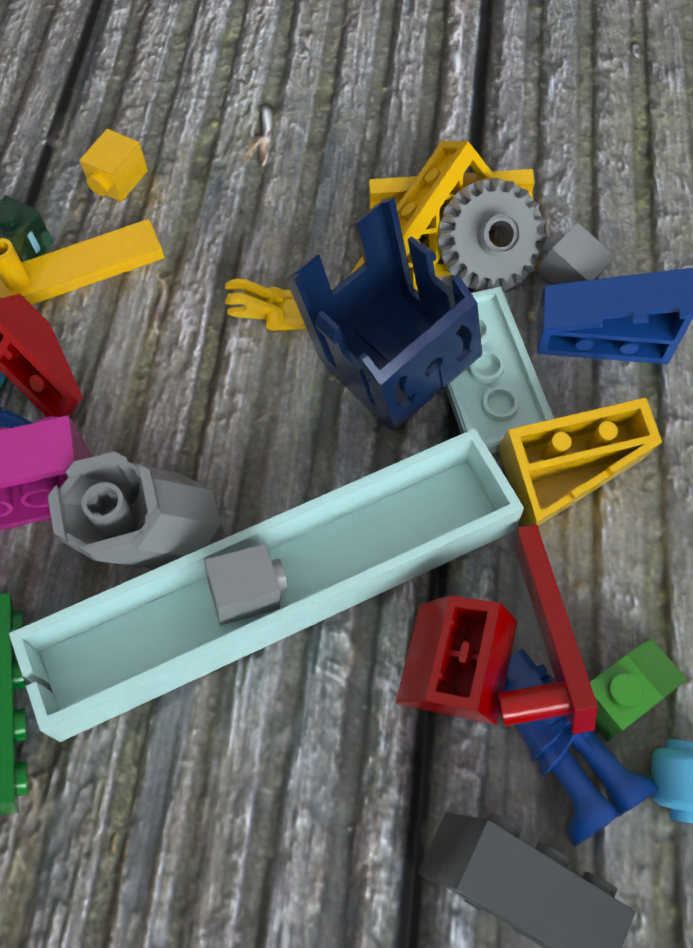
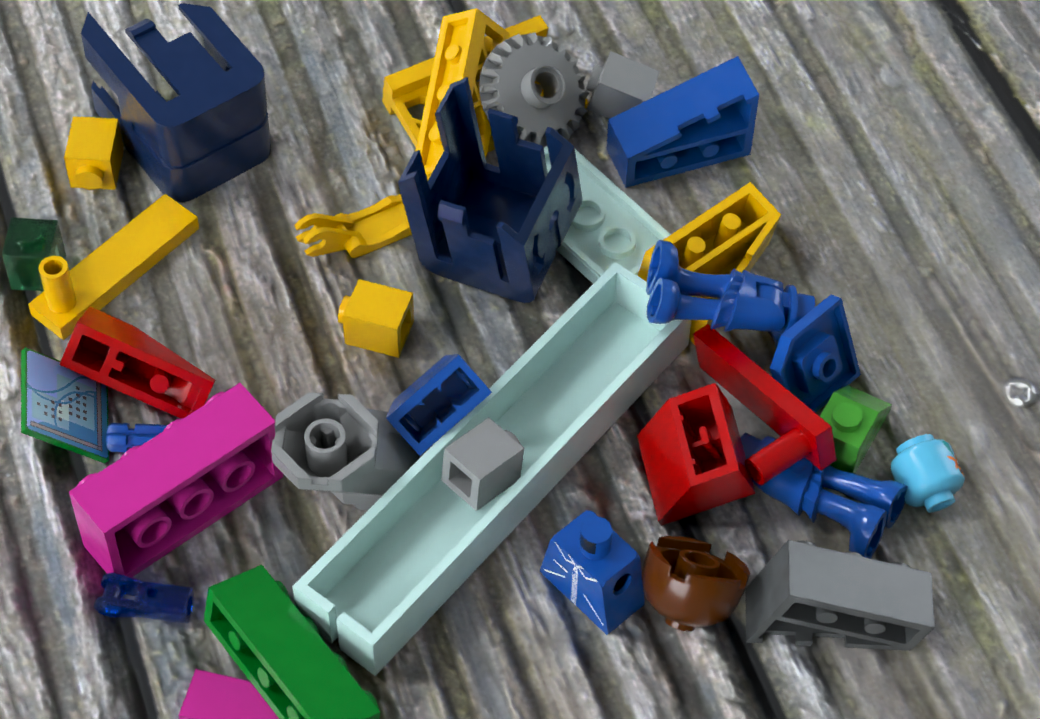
camera: 30 degrees left, 10 degrees down
none -> dark blue piece [81,3,271,202]
none -> yellow brick [338,279,414,358]
none -> blue torso [386,354,492,456]
none -> blue torso [540,510,645,635]
none -> reddish brown cylinder [642,536,750,632]
none -> blue piece [646,240,815,333]
none -> blue piece [767,294,861,413]

